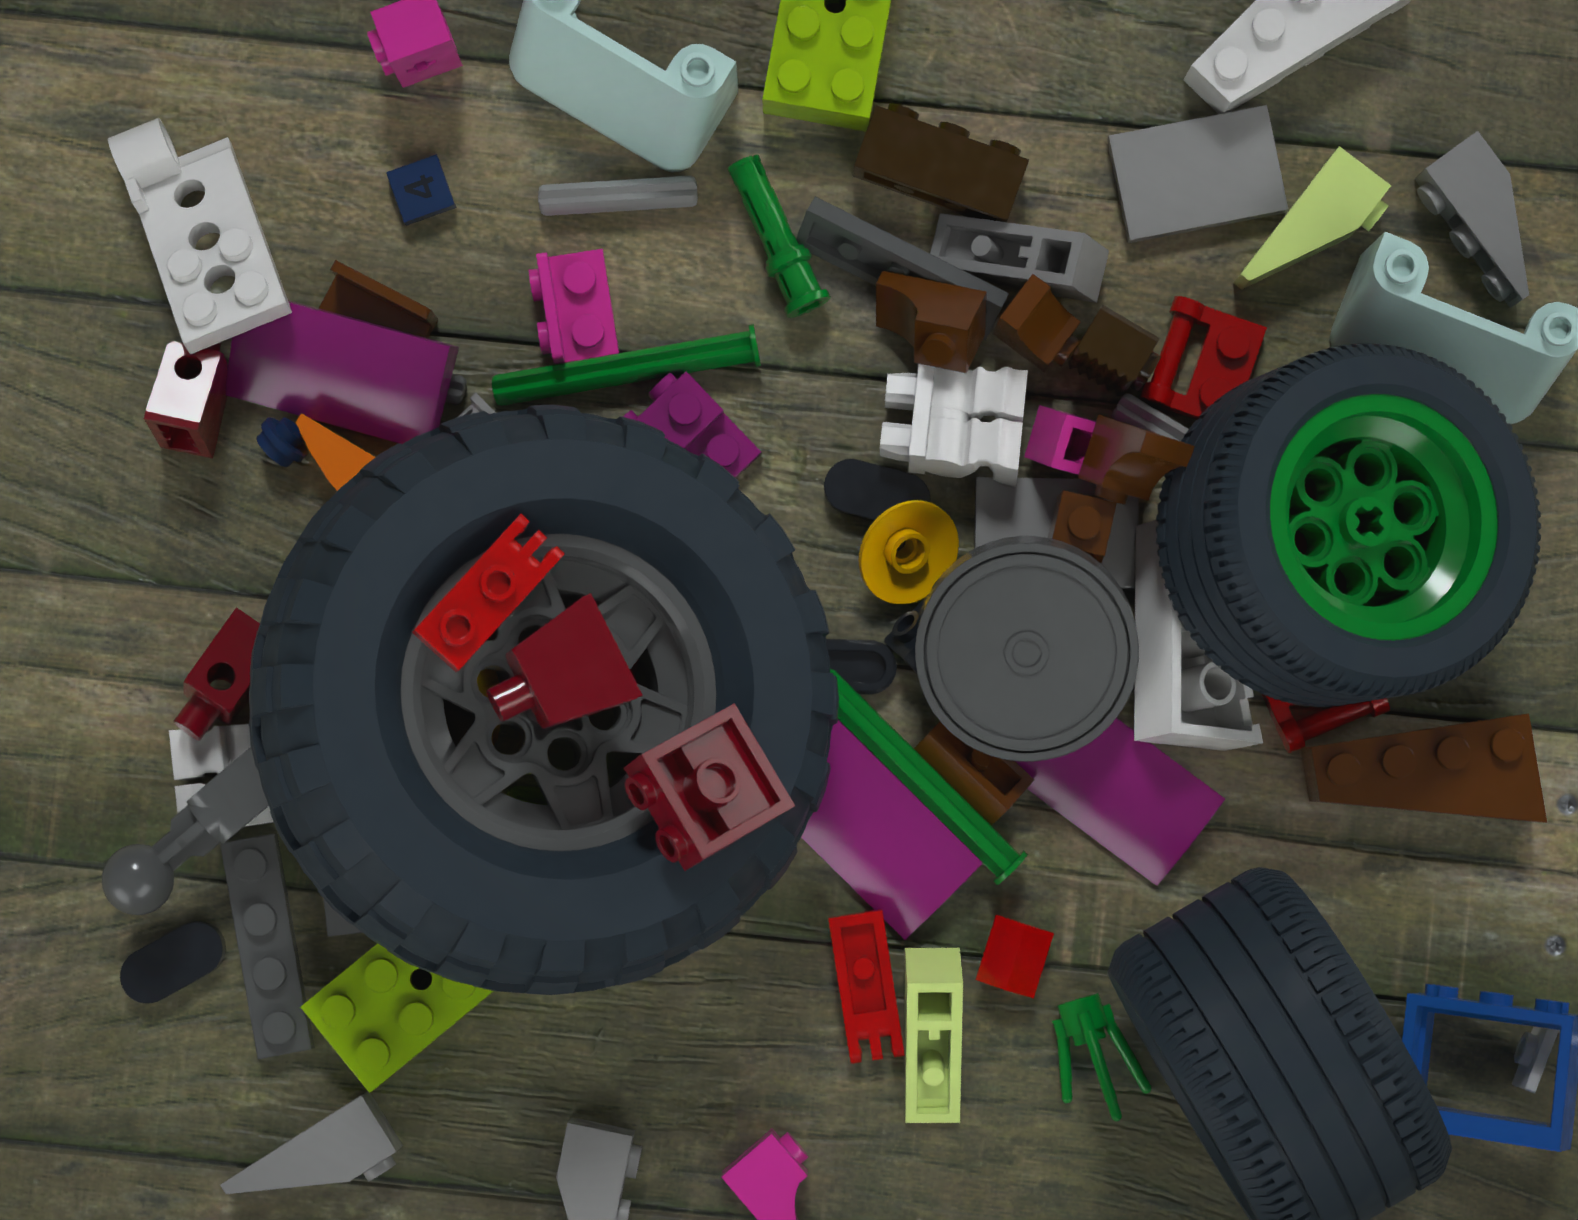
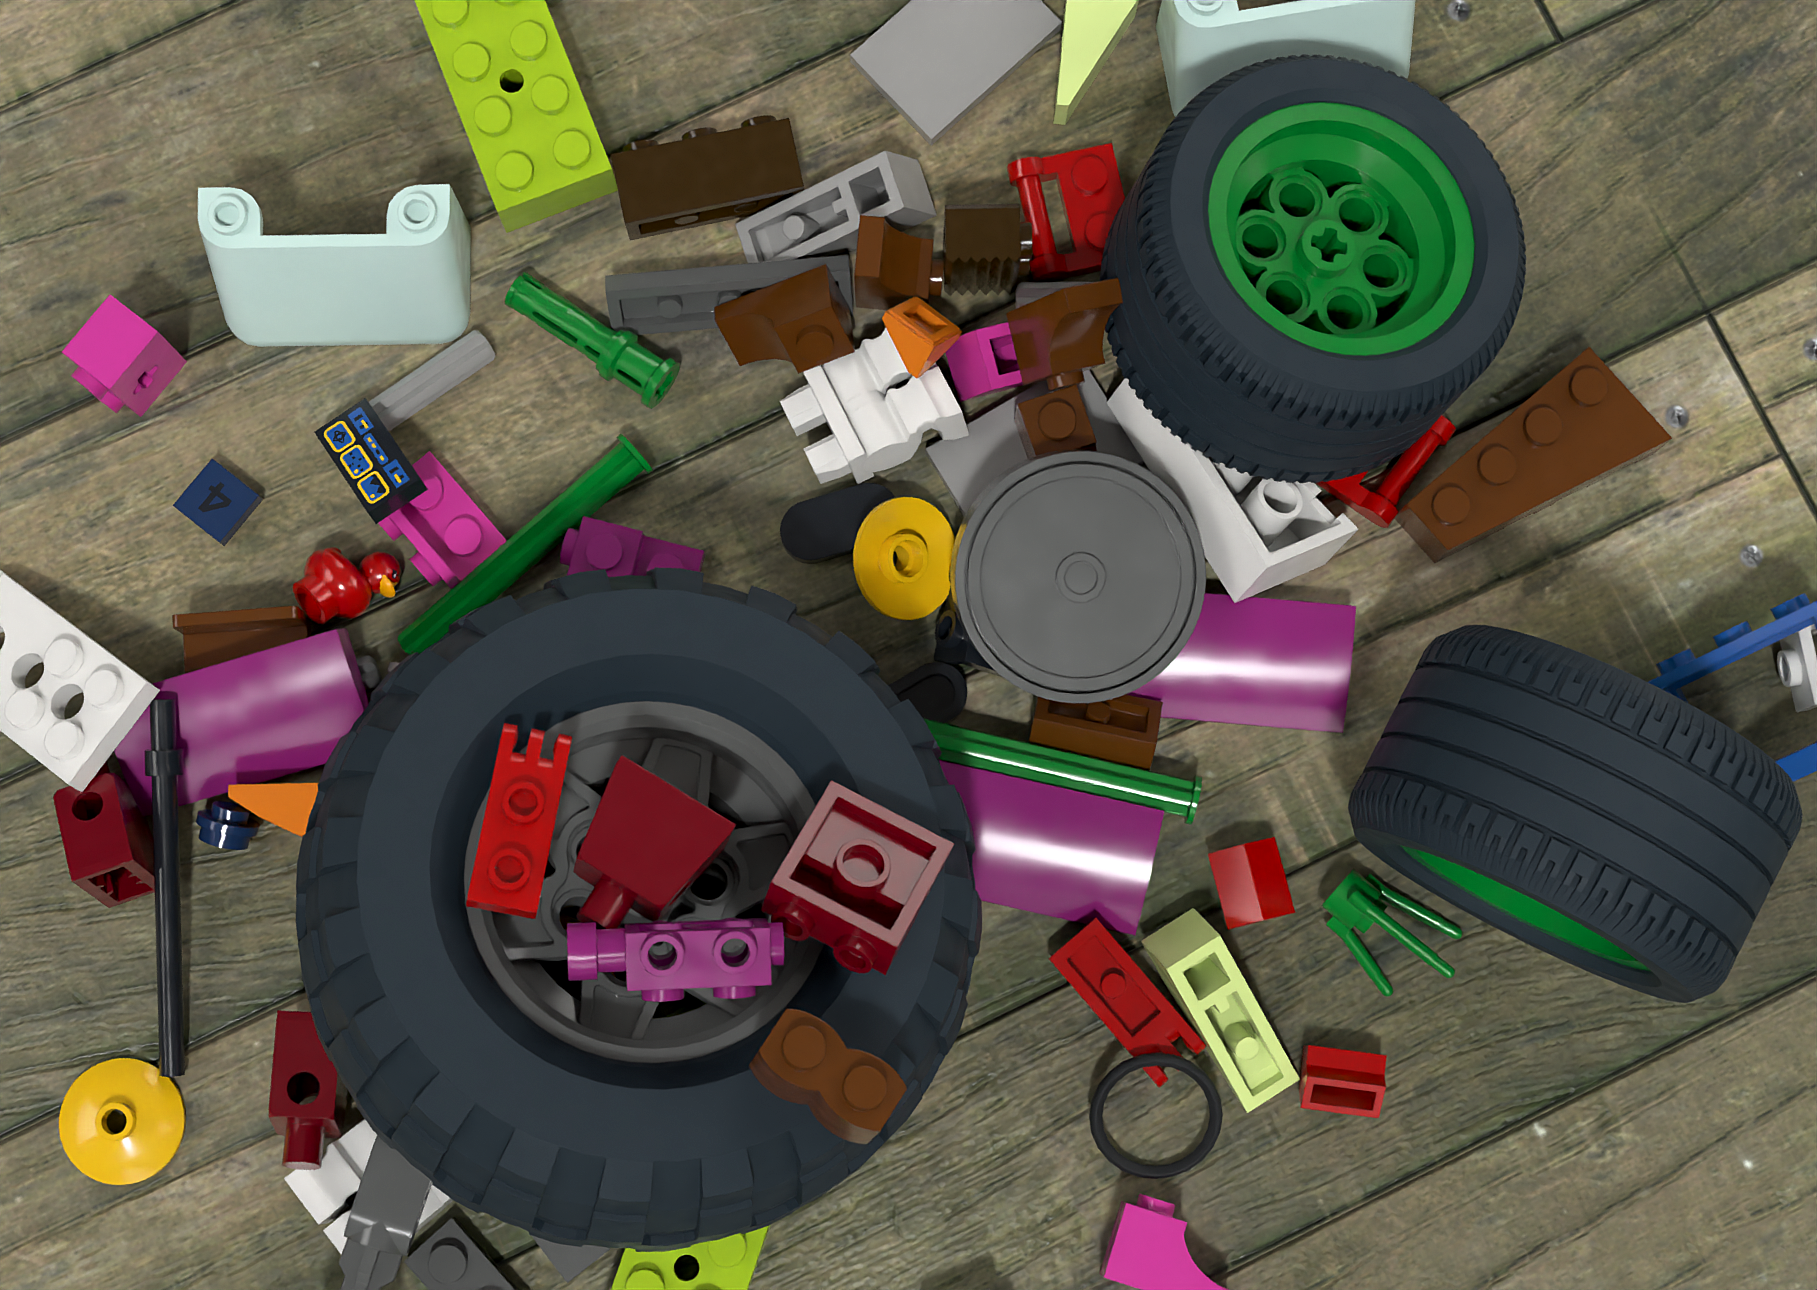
camera: 35 degrees left, 5 degrees down
none -> yellow dish [59,1058,186,1185]
none -> black bar [144,699,185,1077]
none -> red animal [293,547,401,624]
none -> tile [314,398,428,524]
none -> magenta brick [567,917,784,1002]
none -> reddish brown brick [749,1009,907,1144]
none -> orange slope [882,297,962,378]
none -> black tyre [1089,1052,1223,1179]
none -> red piece [1299,1045,1387,1118]

